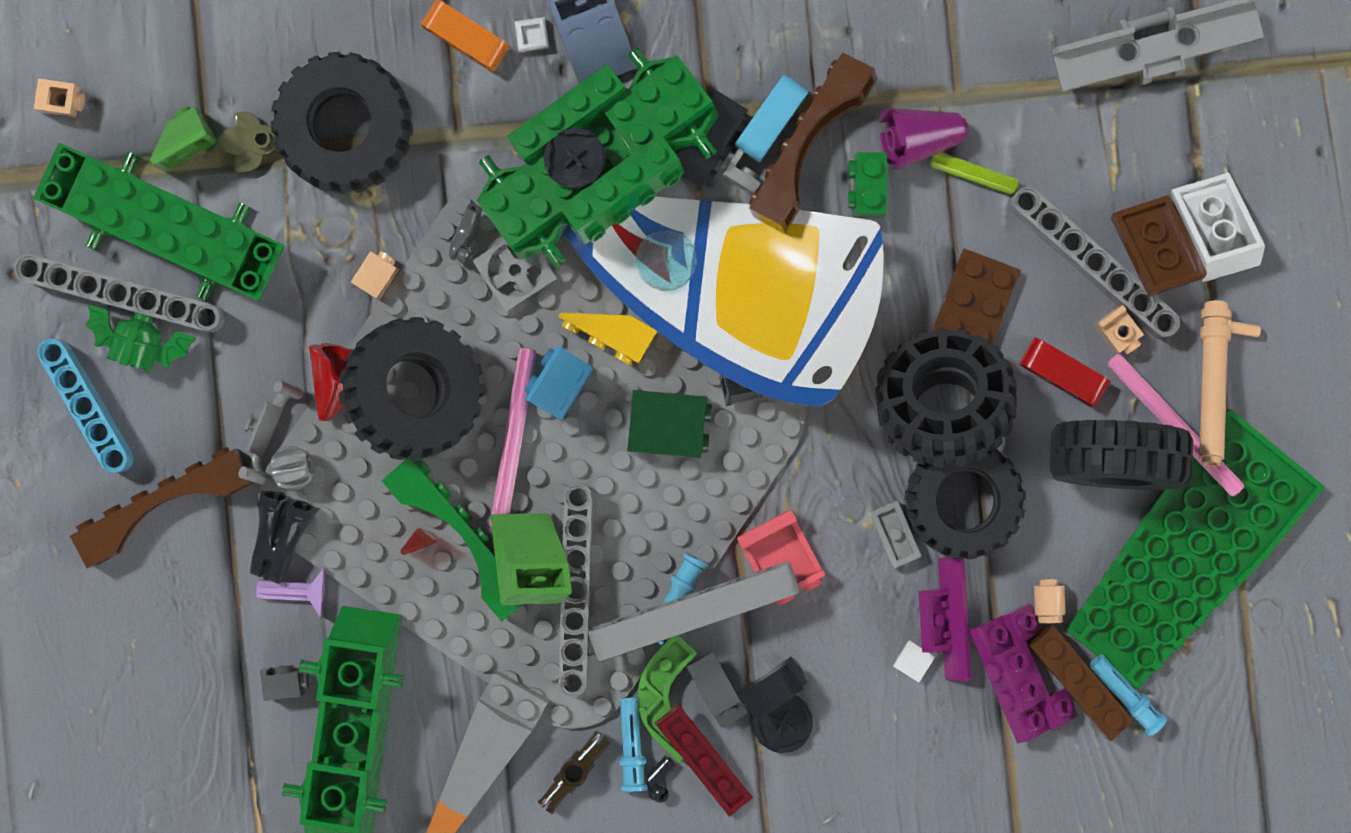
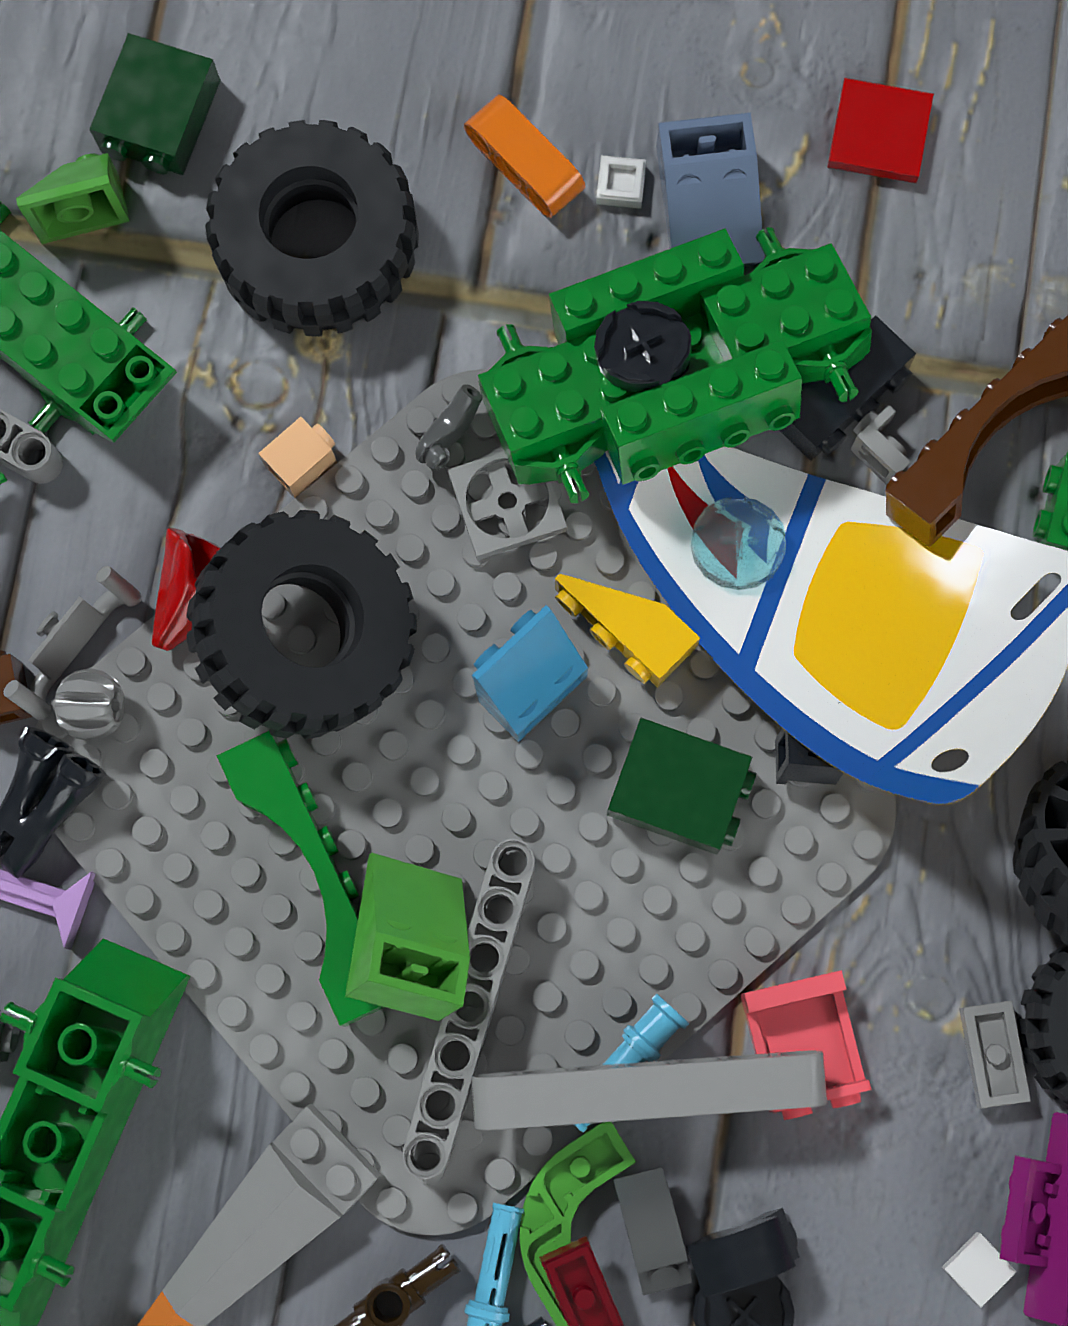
camera: 20 degrees right, 10 degrees down
olive plate [216,112,276,173] -> none
clear red slope [400,527,440,555] -> none
bright pink axle [490,348,537,527] -> none
medium azure beam [735,74,810,163] -> none
none -> dark green brick [89,33,221,175]

